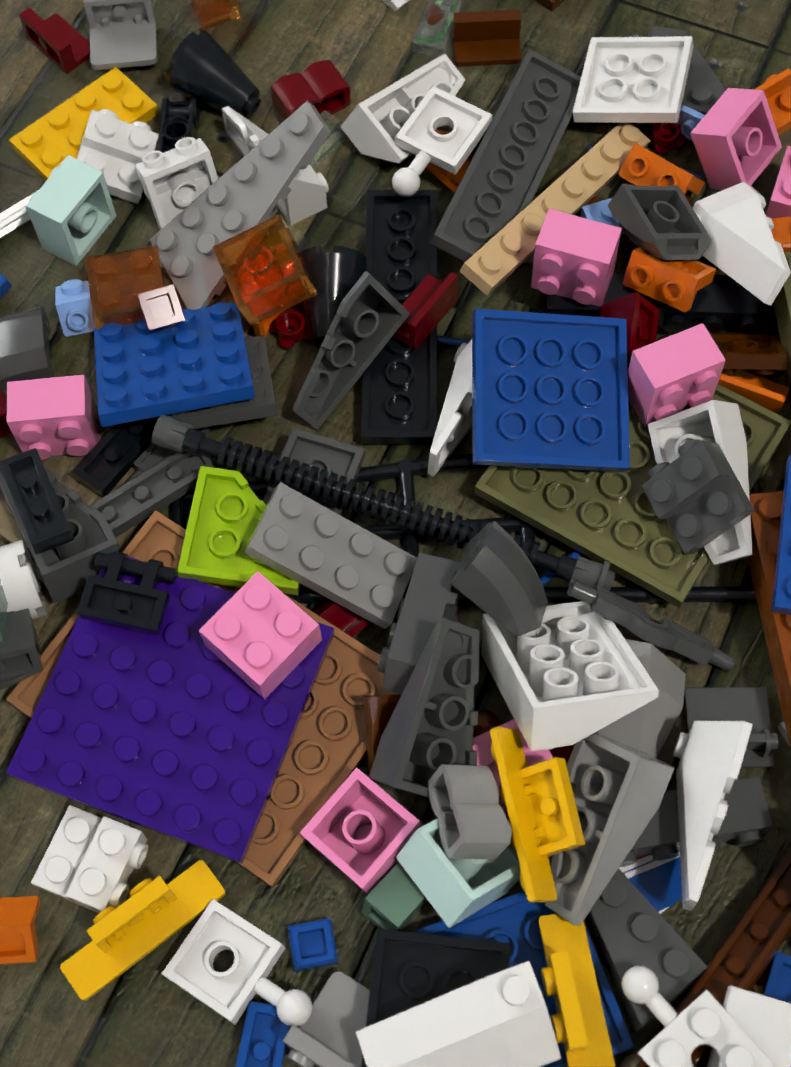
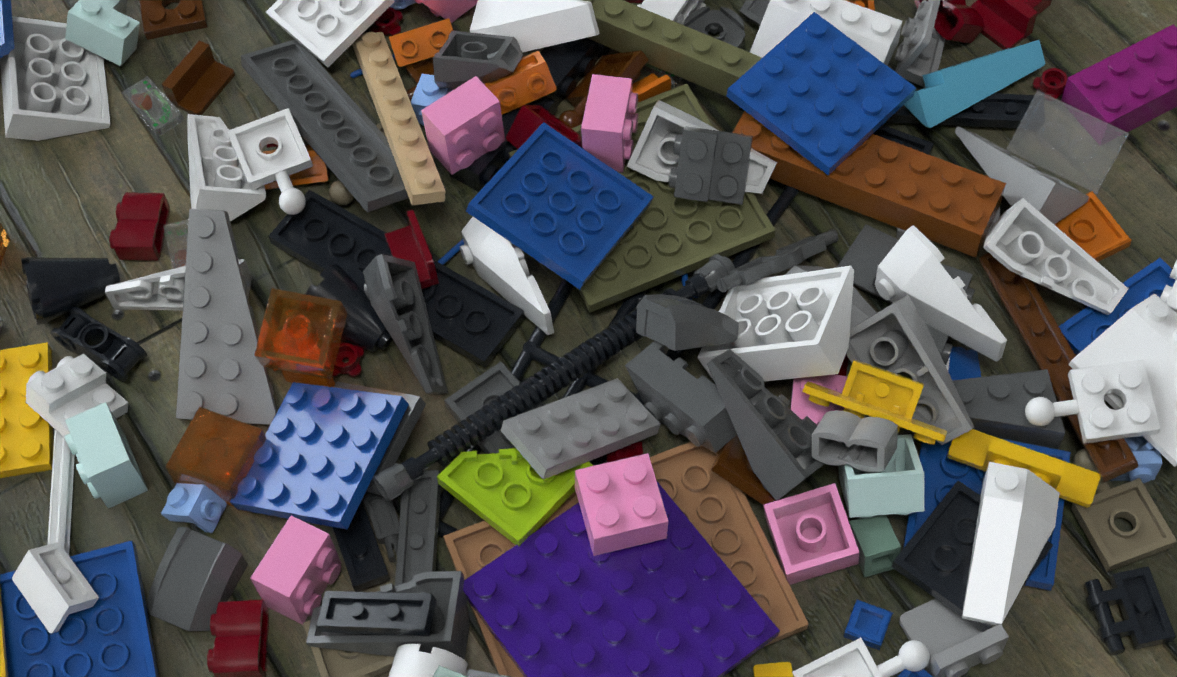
camera: 55 degrees left, 5 degrees down
black plate [77,552,178,635] -> none
white plate [135,137,218,230] -> none
plate [137,284,185,332] -> none

